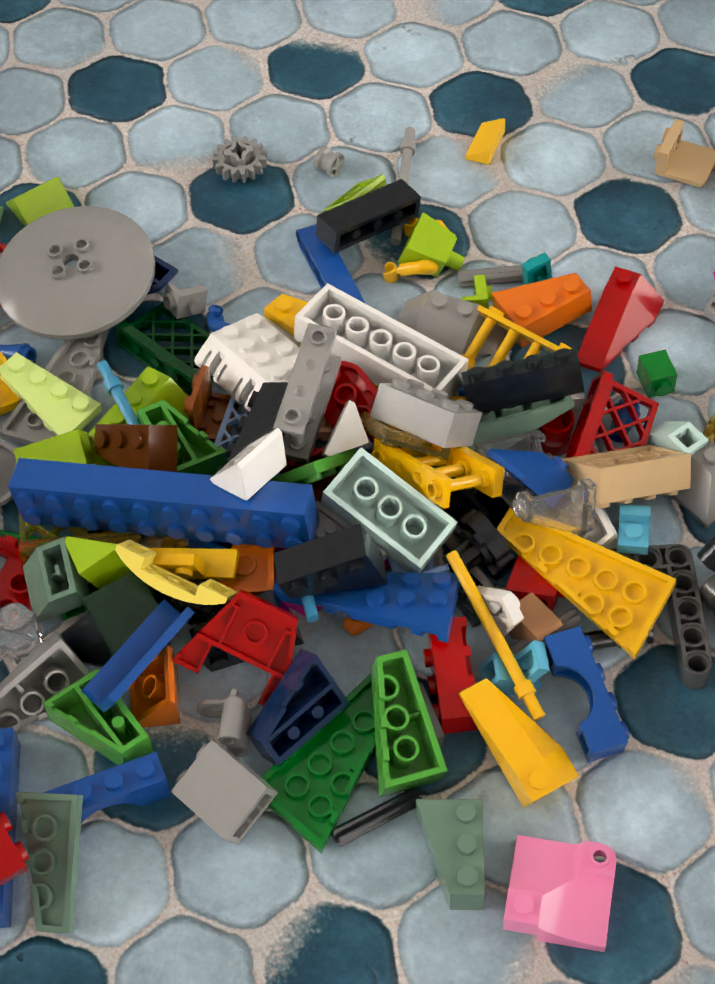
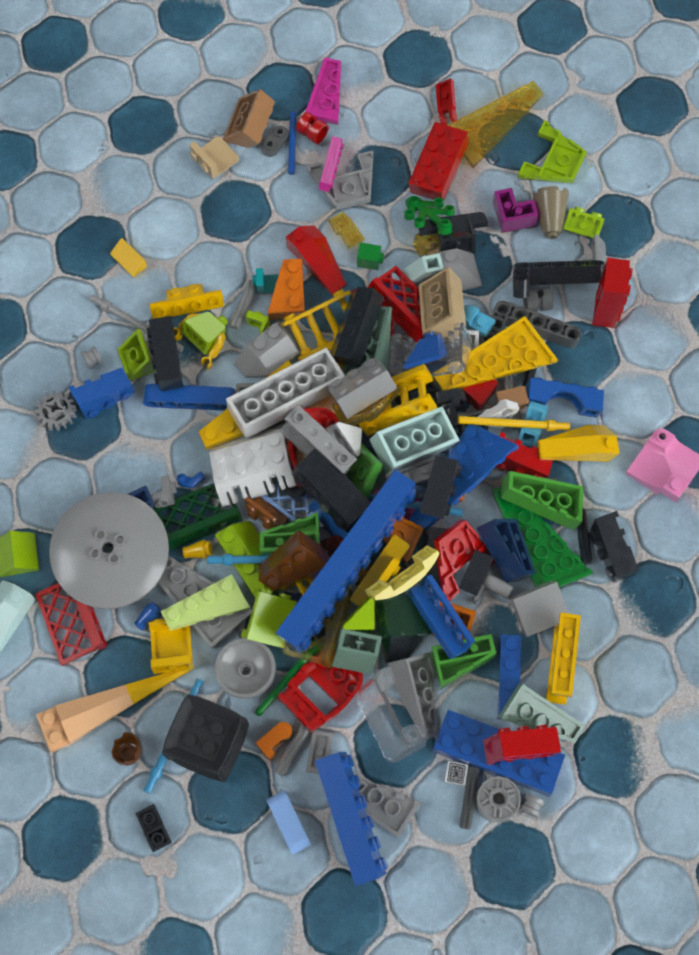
camera: 65 degrees left, 15 degrees up
white slope [210,428,287,501] -> none
sand green wedge [416,799,485,910] -> none
none -> blue wedge [68,368,135,419]
none -> yellow bracket [149,284,225,319]
none -> yellow cone [183,539,213,559]
none -> clear yellow slope [328,212,365,249]
none -> black slope [459,549,494,596]
none -> yellow fence [546,612,581,705]
none -> black wedge [589,511,639,583]

